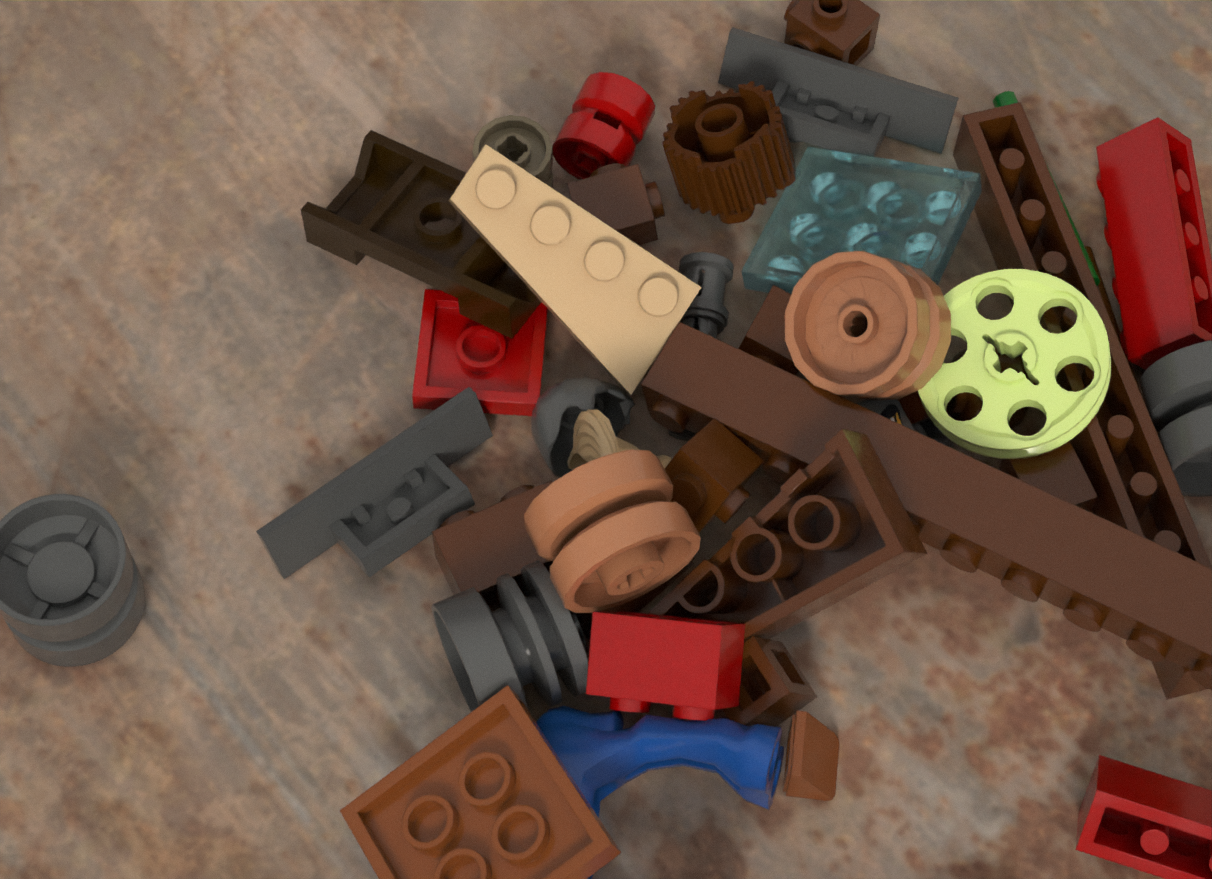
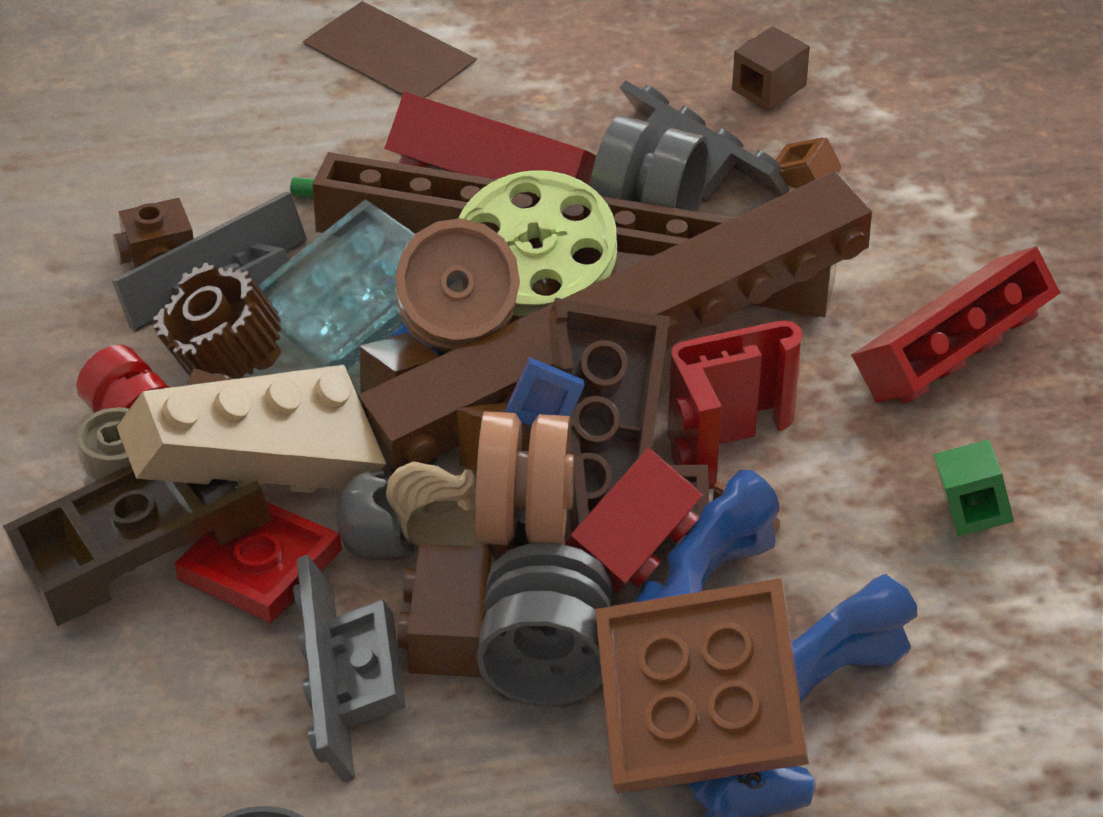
camera: 60 degrees left, 20 degrees down
none -> blue tile [505,357,584,427]
none -> red piece [667,321,802,489]

